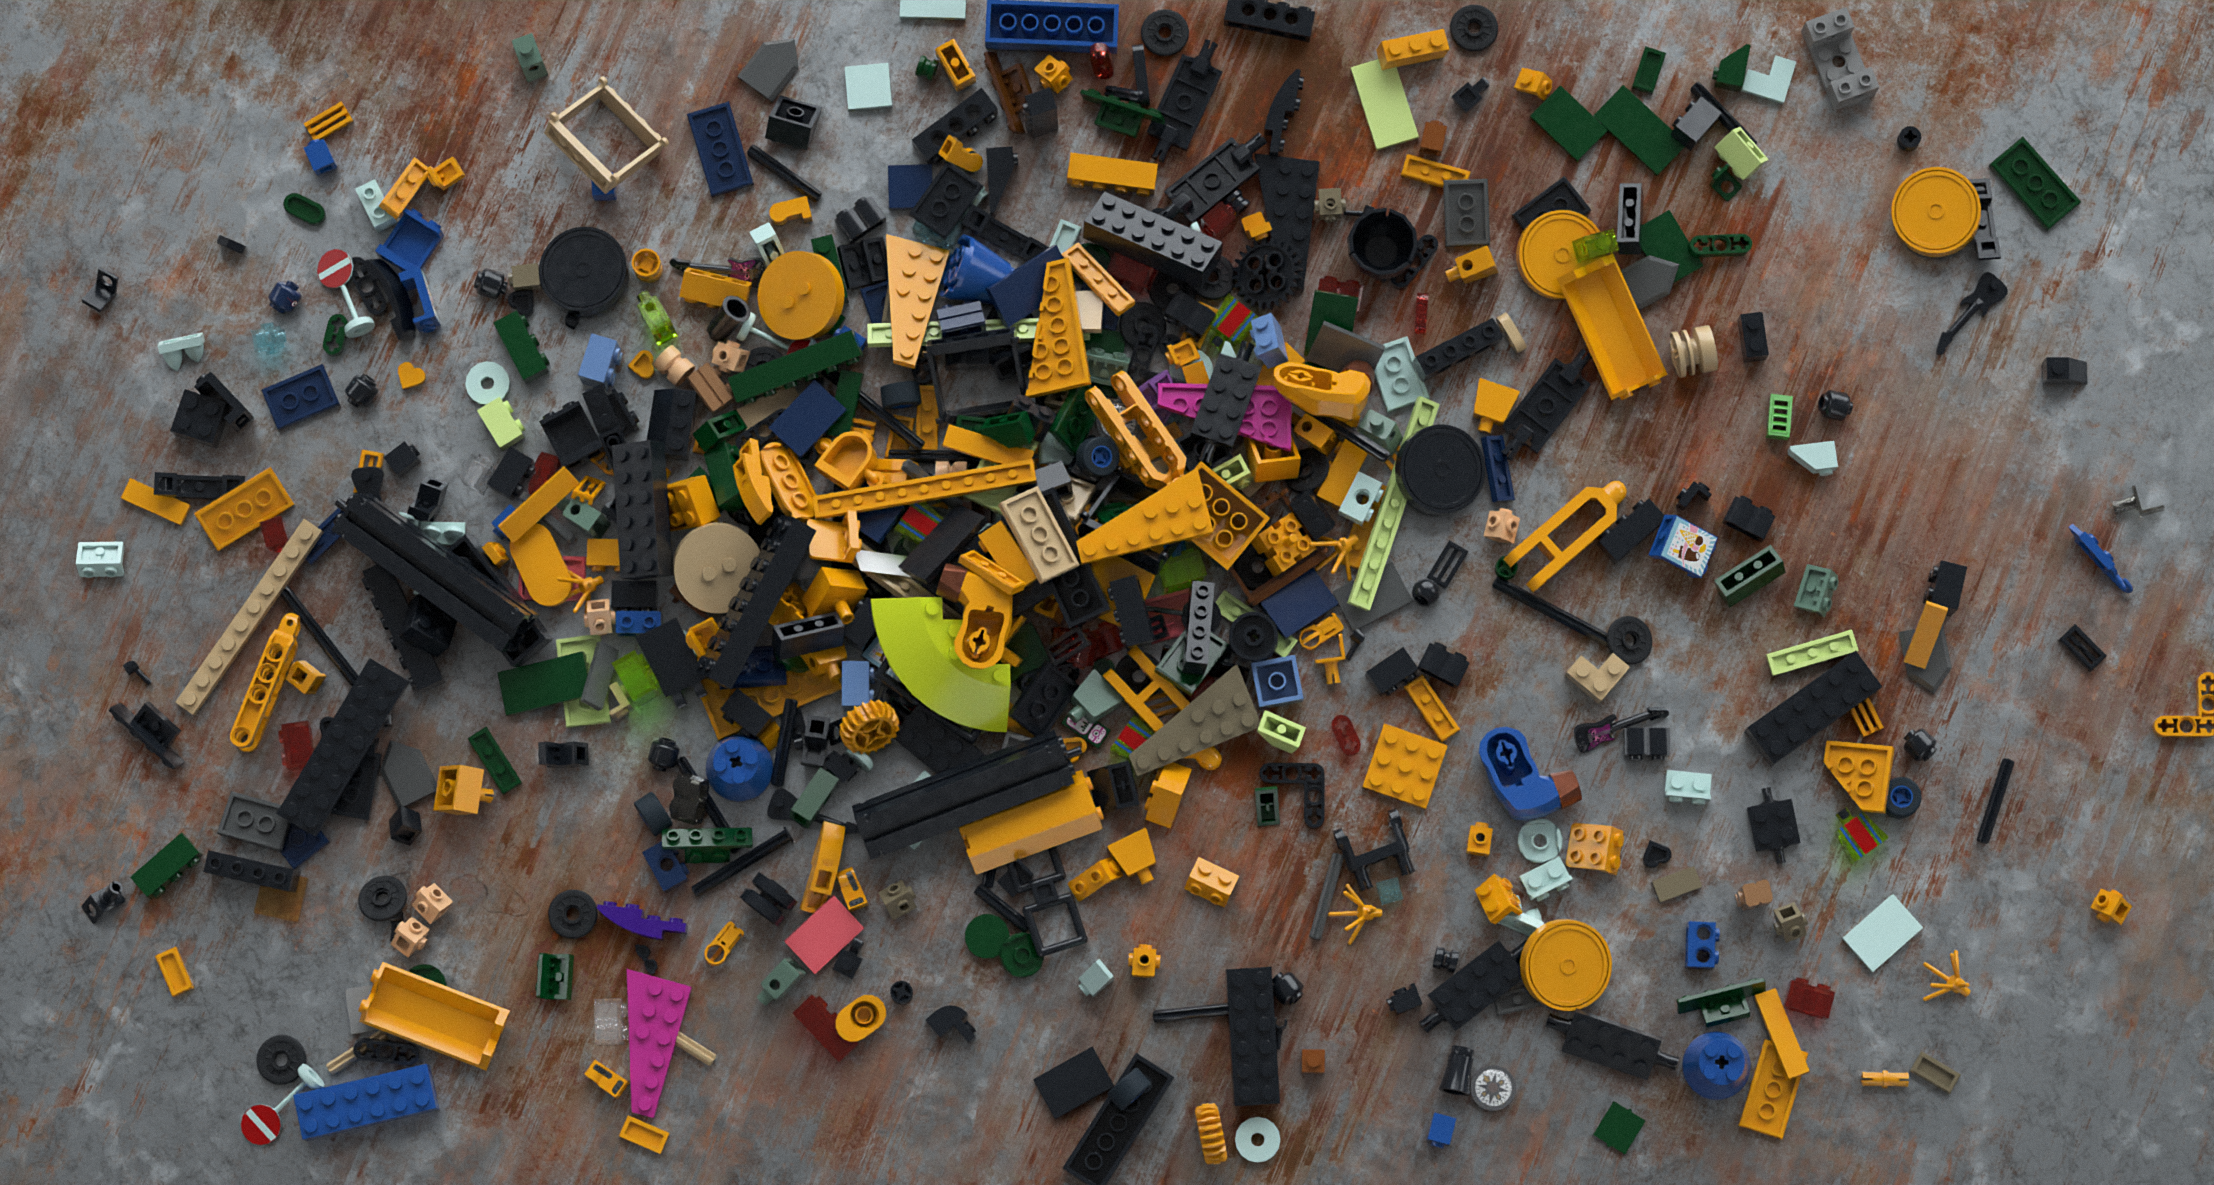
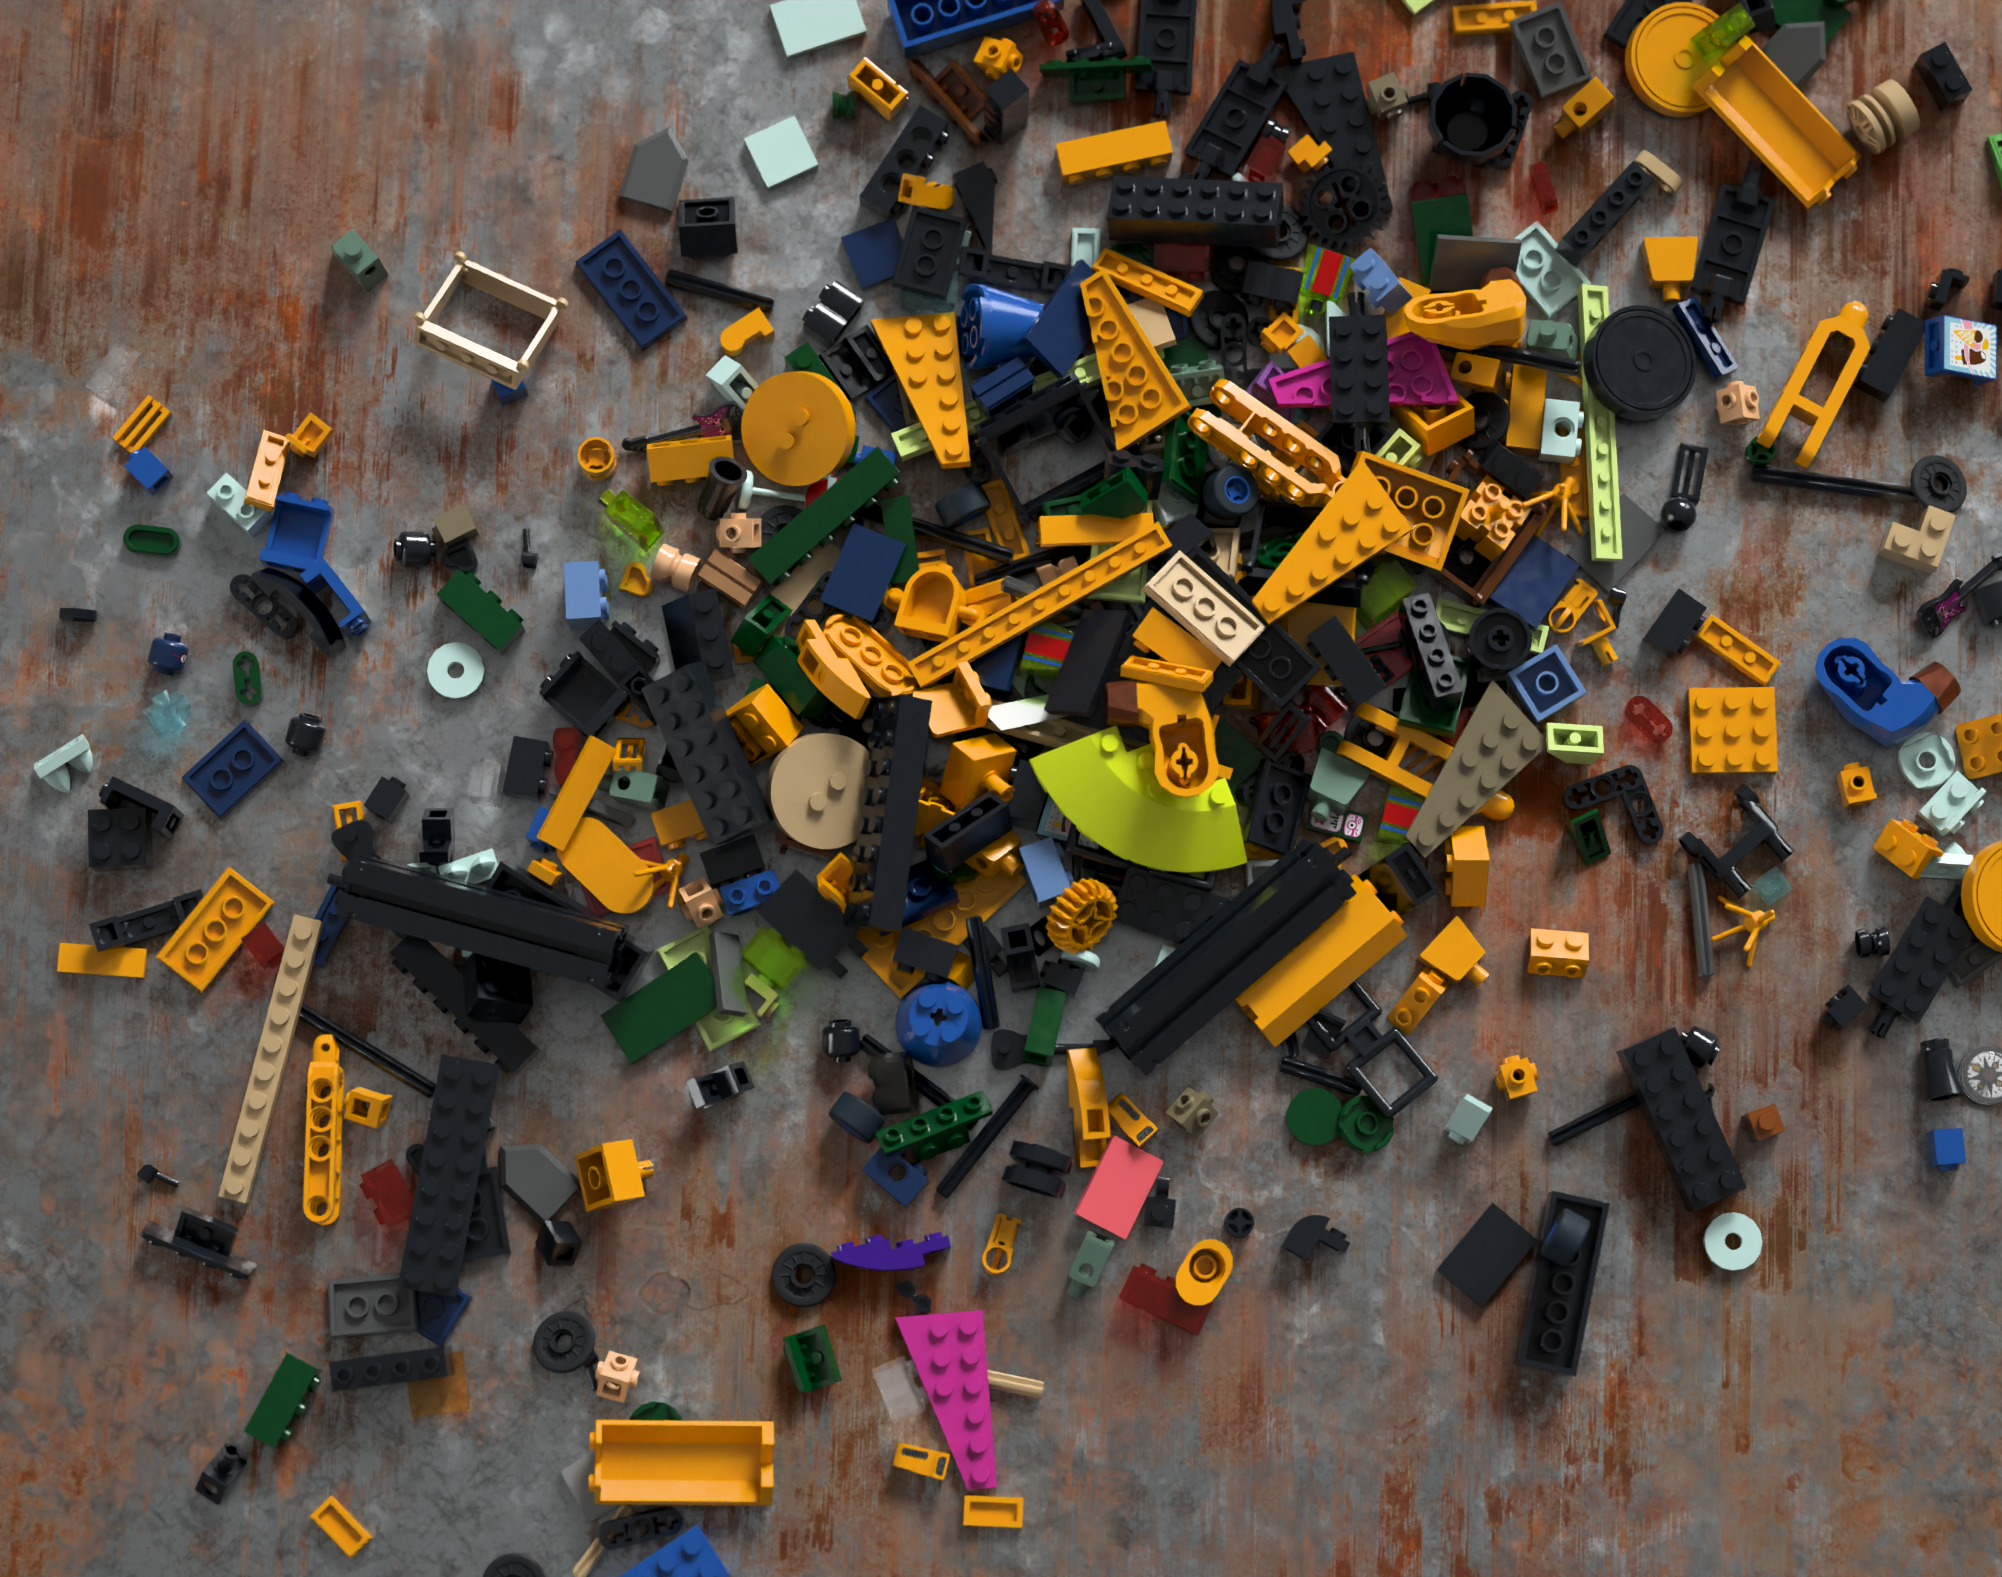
camera: 25 degrees left, 0 degrees up
light aqua bracket [76,542,124,578] -> none
piece [317,249,375,338] -> none
light orange tile [398,362,426,390] -> none
light nougat brick [412,883,453,924] -> none
dark green tile [467,726,522,795] -> none
yellowish green brick [477,397,525,452] -> none
black brick [539,227,629,316] -> none
light orange gear [1195,1103,1227,1165] -> none
black brick [1418,642,1470,689] -> none

